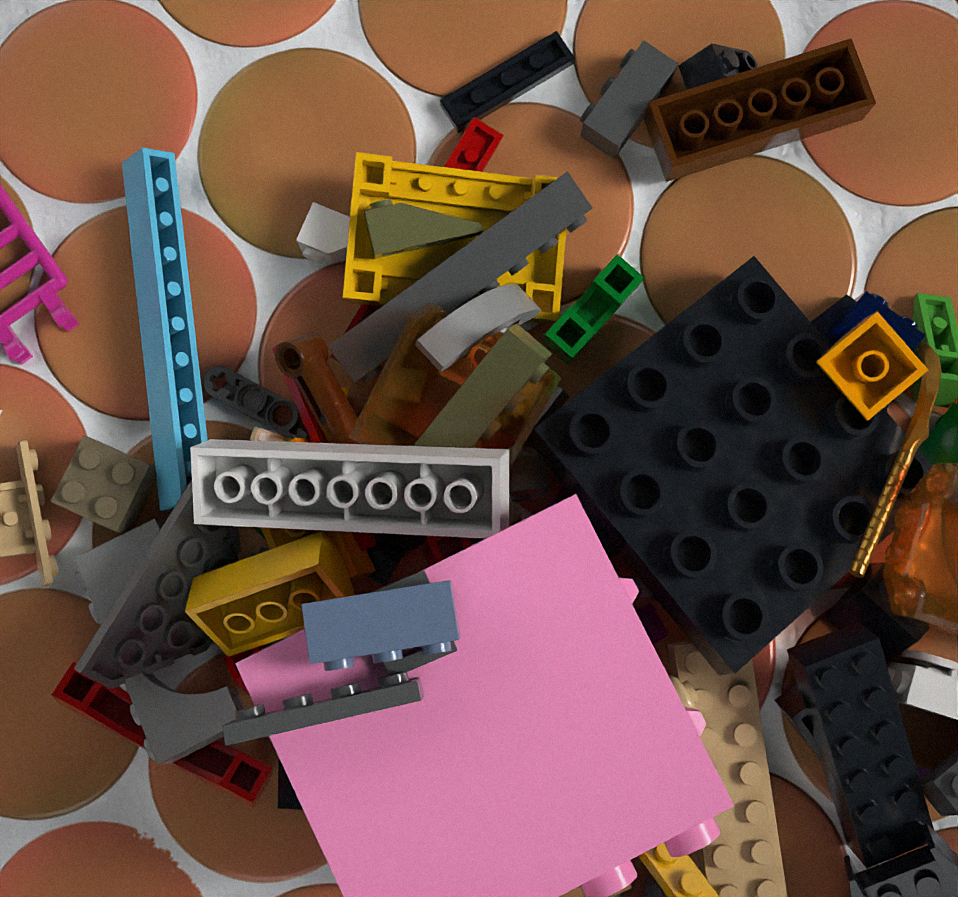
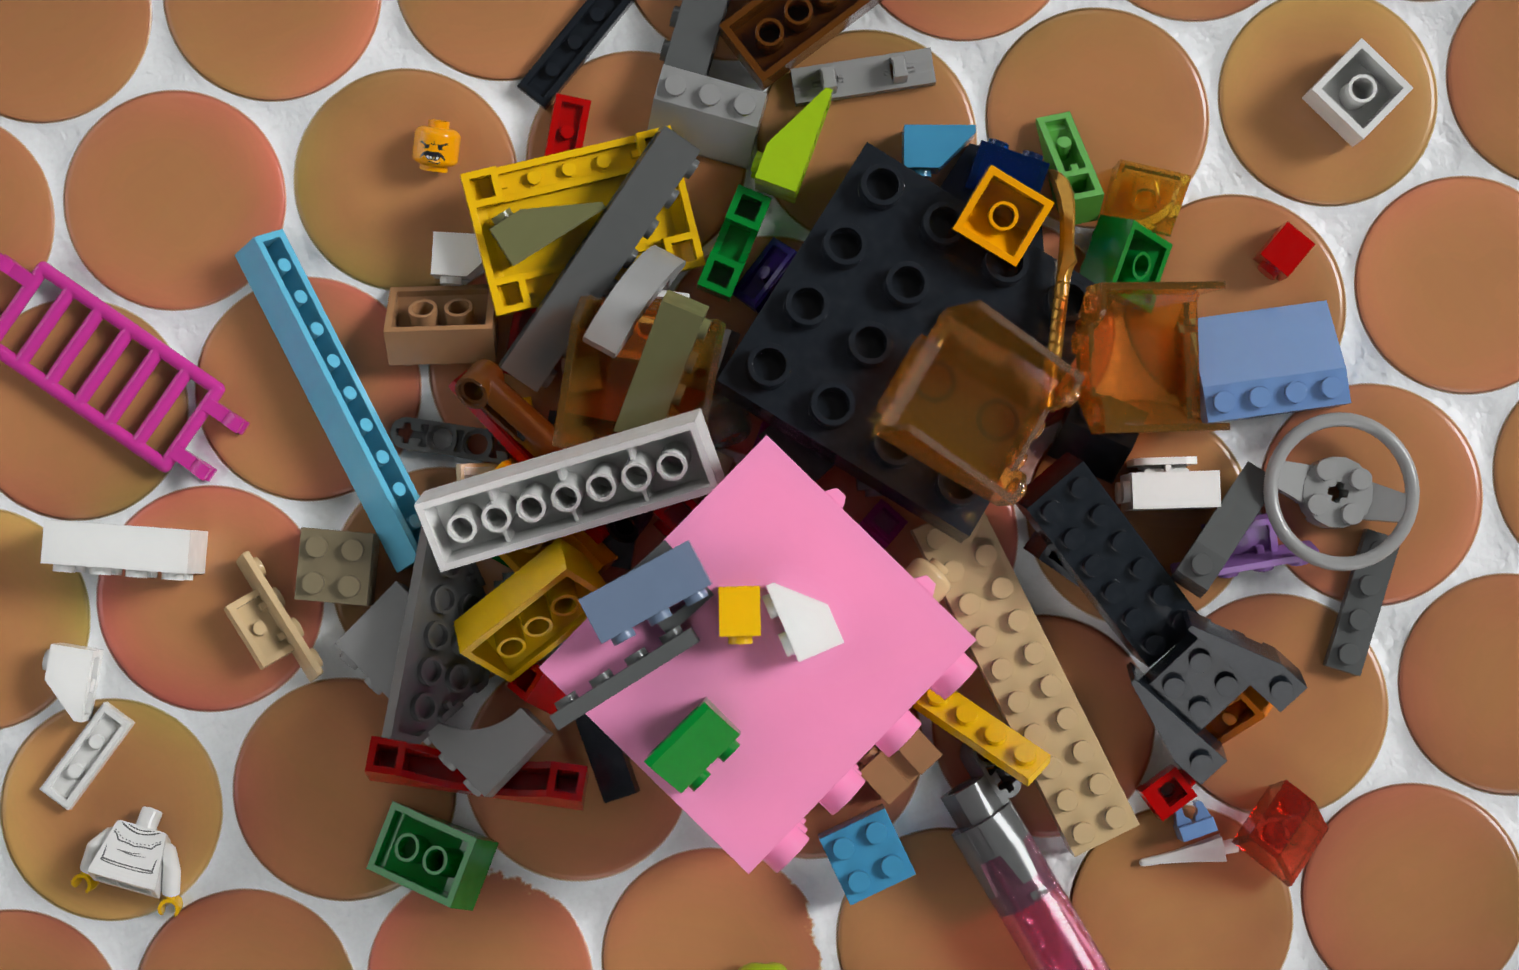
camera: 20 degrees left, 5 degrees up
none -> green slope [366,801,499,911]
none -> medium nougat slope [383,284,499,366]
none -> light orange head [412,119,461,173]
none -> green slope [644,697,741,793]
none -> light grey slope [648,64,767,169]
none -> yellow brick [718,586,761,644]
none -> dark purple slope [733,237,797,314]
none -> lime slope [750,87,833,204]
none -> white slope [762,582,844,662]
none -> light grey hinge [790,47,936,107]
none -> clear orange windscreen [874,300,1085,506]
none -> dark azure slope [902,125,976,179]

